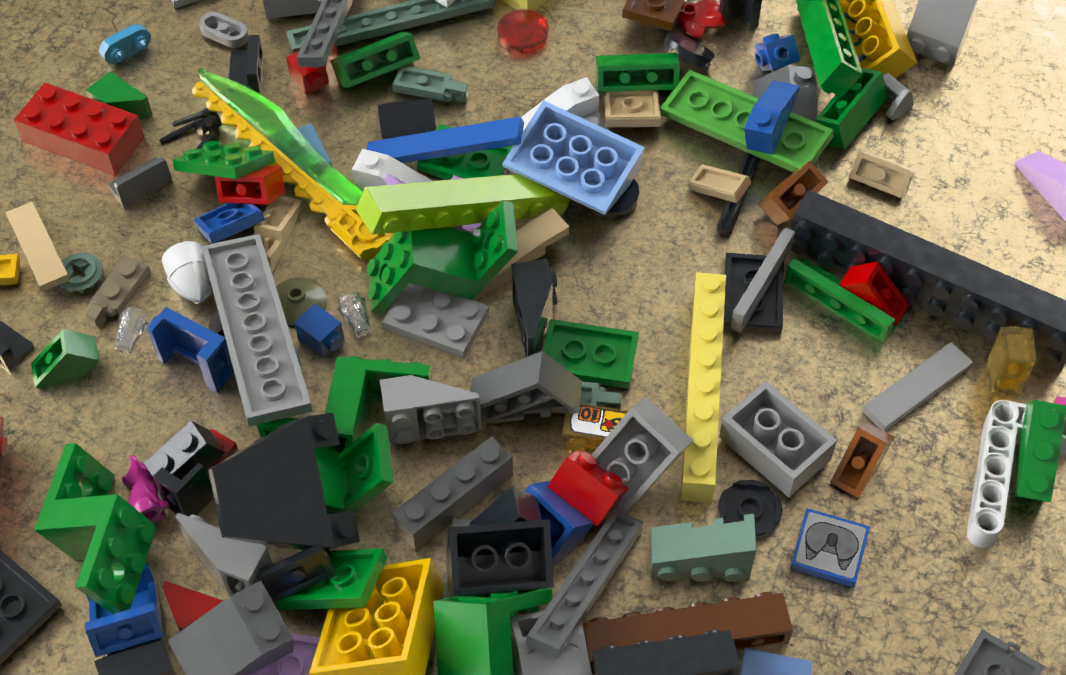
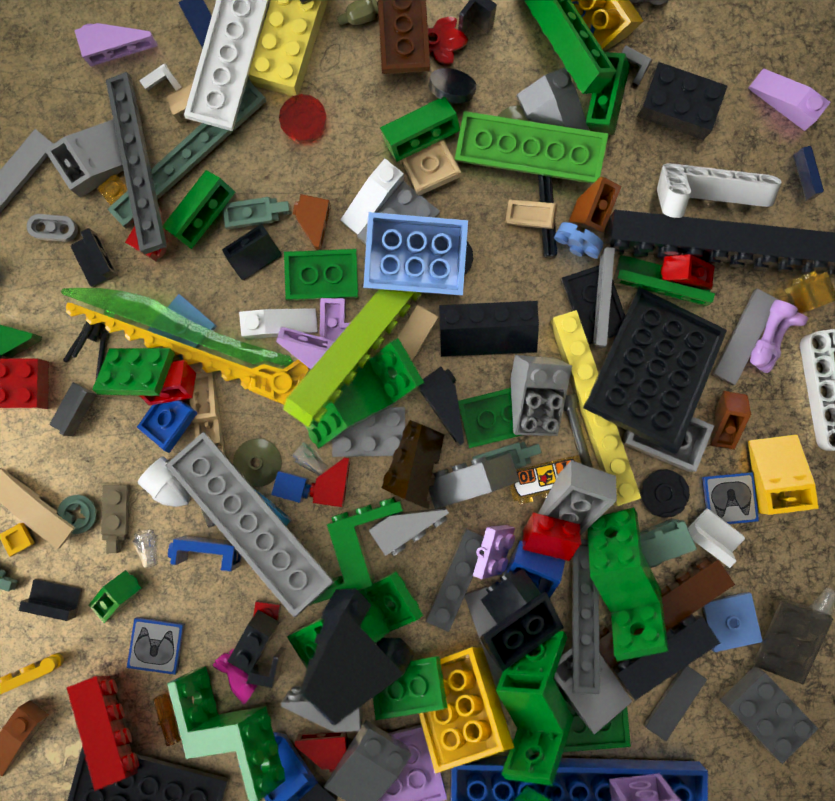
camera: 20 degrees left, 30 degrees up
black panel [259,543,336,602] -> none
blue tile [366,117,524,163] -> none
blue slope [744,80,800,155] -> none
blue brick [755,33,801,72] -> none
tan panel [849,150,916,198] -> none
none -> clear yellow plate [96,174,128,205]
none -> tile [127,617,185,675]
none -> clear orange axle [153,694,181,746]
none -> dark orange slope [293,194,331,250]
none -> red slope [309,457,351,507]
none -> dark brown wedge [381,420,445,509]
none -> black slope [439,301,539,357]
none -> lavender plate [473,525,515,579]
none -> light grey slope [511,355,572,436]
none -> medium blue plate [554,222,604,259]
none -> dark grey piece [563,393,593,468]
none -> black plate [583,287,727,454]
none -> green bracket [587,507,668,661]
none -> black brick [637,62,728,140]
none -> white beam [657,163,781,218]
none -> white panel [688,509,745,568]
none -> yellow slope [748,435,819,515]
none -> lavender piece [750,300,809,373]
none -> dark blue tile [793,146,824,200]

